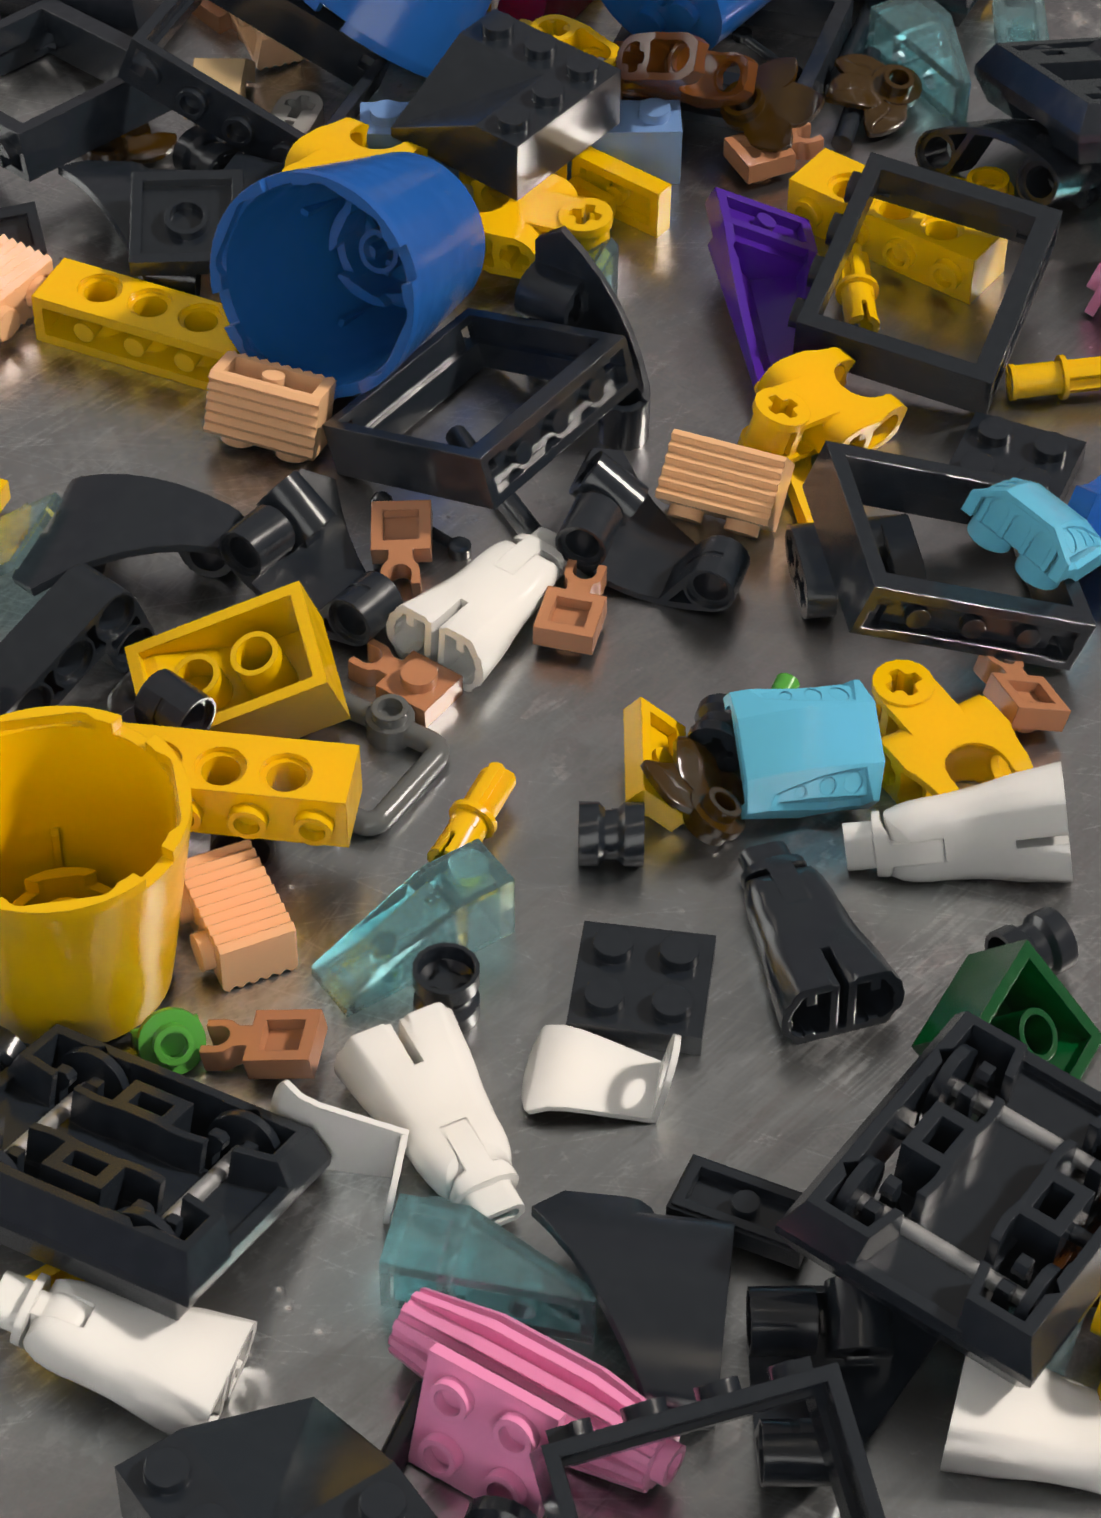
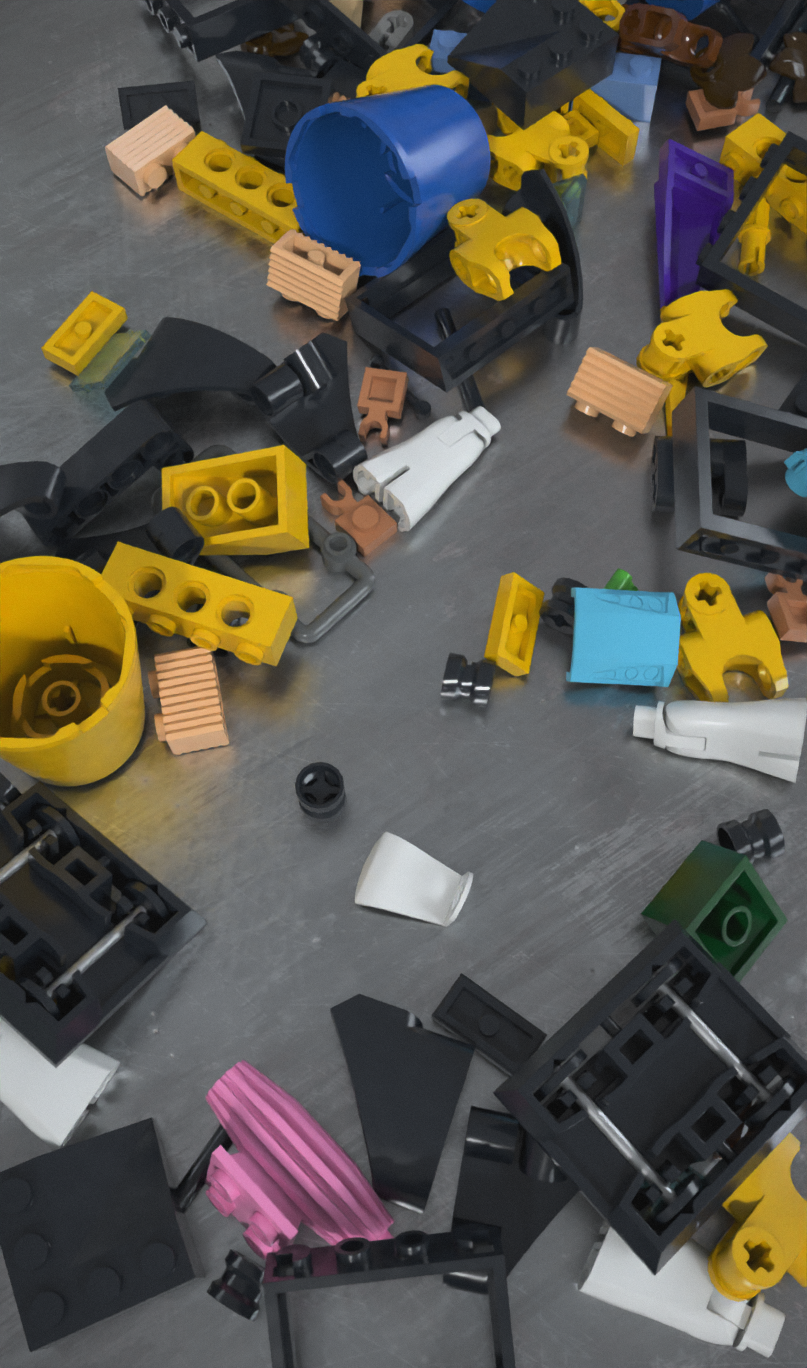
camera: 15 degrees right, 20 degrees up
bright green plate [130,1007,206,1075] -> none
nougat plate [199,1009,328,1079] -> none
white piece [270,1079,409,1224] -> none
clear light blue slope [311,839,515,1018] -> none
white piece [334,1002,526,1233] -> none
clear light blue slope [379,1193,598,1345] -> none
yellow axle [427,762,516,878] -> none
nougat plate [533,559,607,655] -> none
black panel [555,448,750,612] -> none
black plate [566,921,716,1056] -> none
dark brown plate [640,736,745,846] -> none
black piece [738,840,905,1045] -> none
none -> yellow piece [447,199,562,301]

